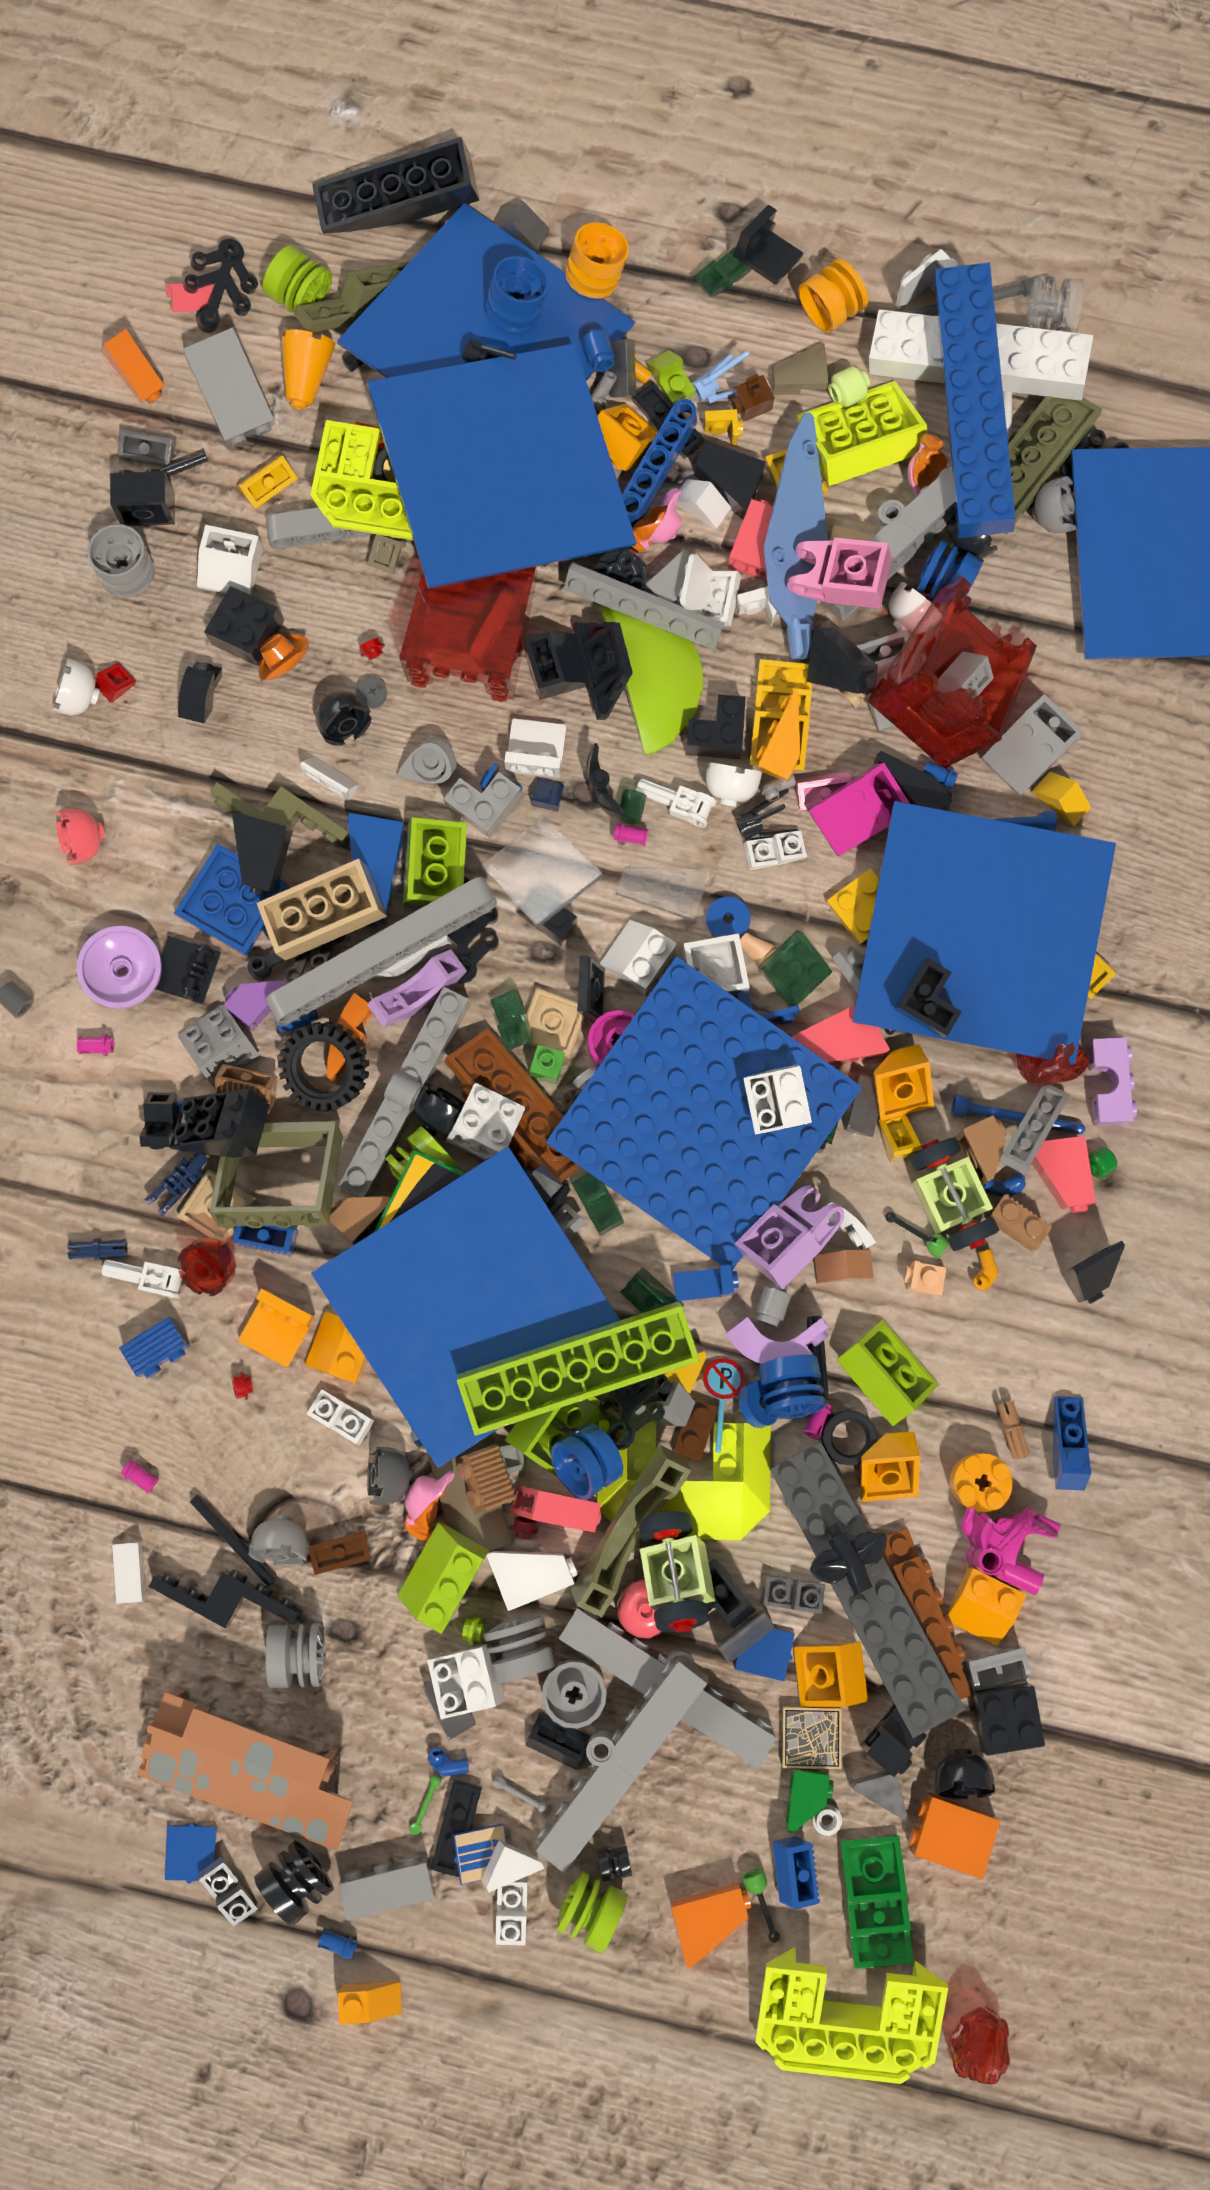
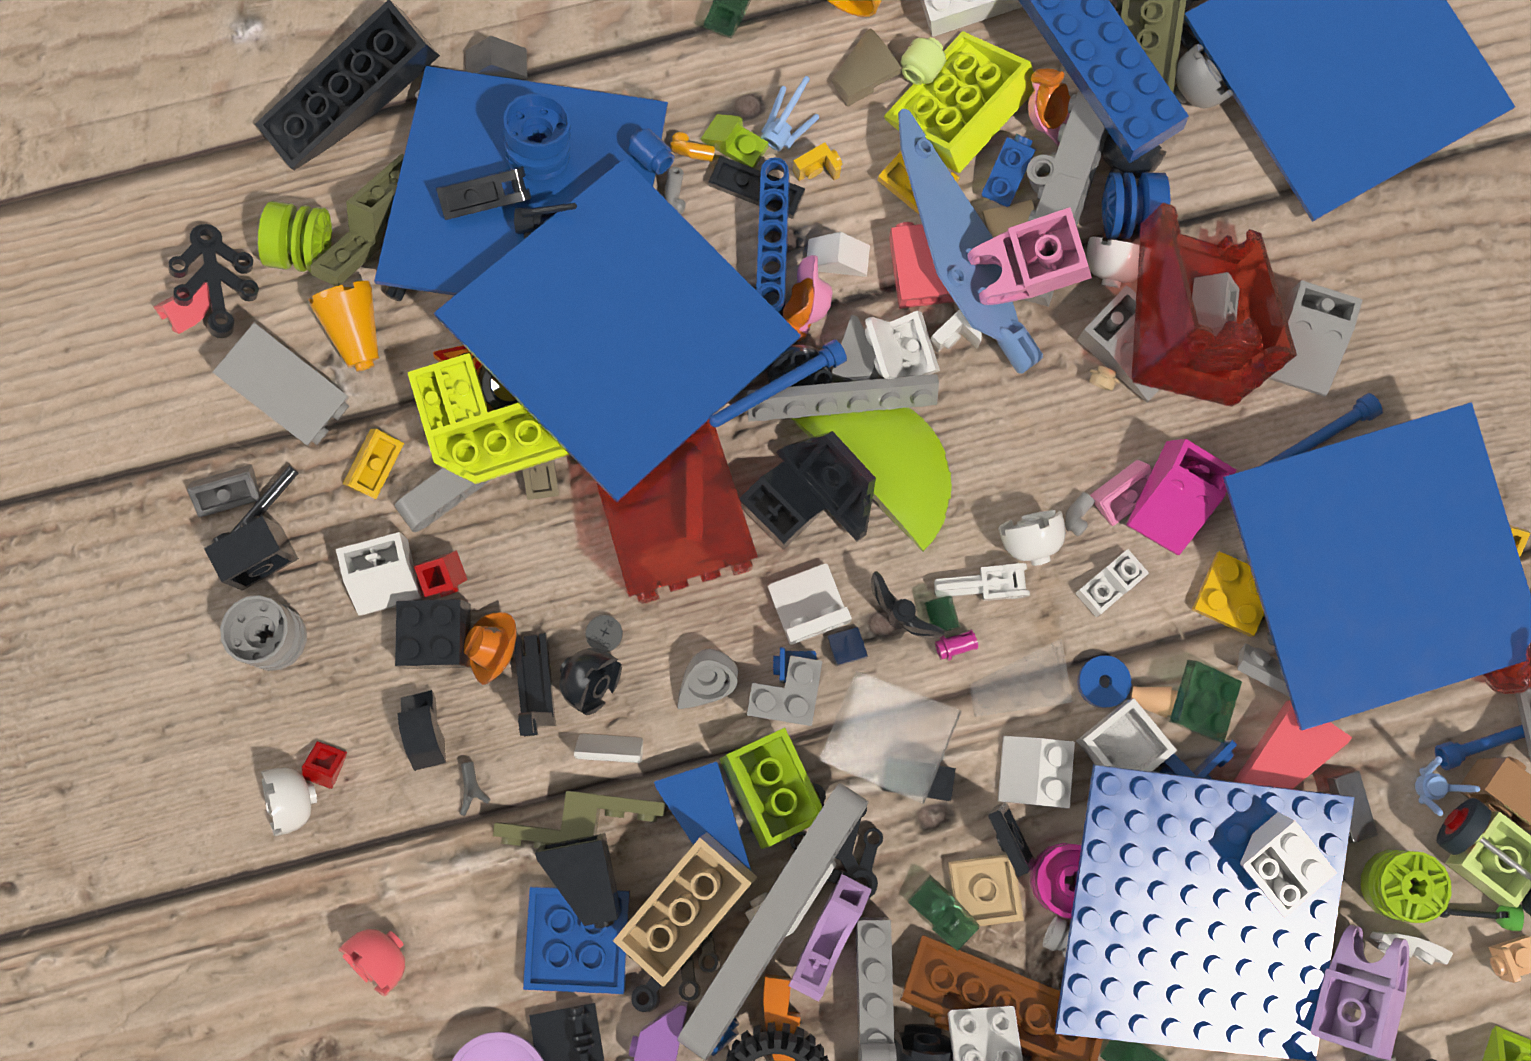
camera: 25 degrees left, 0 degrees up
orange slope [102,329,164,404] -> none
red plate [359,637,385,660] -> none
bright green brick [530,1045,565,1085] -> none
light orange wheel [565,222,629,299] -> none
light orange slope [598,403,658,471] -> none
flat silver slope [610,339,636,398] -> none
black brick [686,694,746,759] -> none
black slope [692,440,766,520] -> none
reddish brown brick [731,374,775,422] -> none
black plant [736,788,799,840] -> none
yellow slope [749,659,812,771] -> none
light orange slope [755,690,800,783] -> none
black slope [806,627,878,694] -> none
nougat slope [814,1250,874,1284] -> none
light orange slope [873,1044,934,1121] -> none
black slope [874,751,953,810] -> none
yellow slope [878,1115,922,1162] -> none
black brick [894,958,962,1038] -> none
blue pin [923,760,959,788] -> none
yellow slope [1031,772,1091,828] -> none
none -> red brick [414,550,468,597]
none -> black plate [436,166,532,220]
none -> dark grey bar [460,762,491,816]
none -> black hinge [514,633,556,737]
none -> blue piece [709,339,847,427]
none -> blue bracket [982,133,1036,207]
none -> lime wheel [1361,849,1452,923]
none -> light blue plant [1415,756,1480,816]

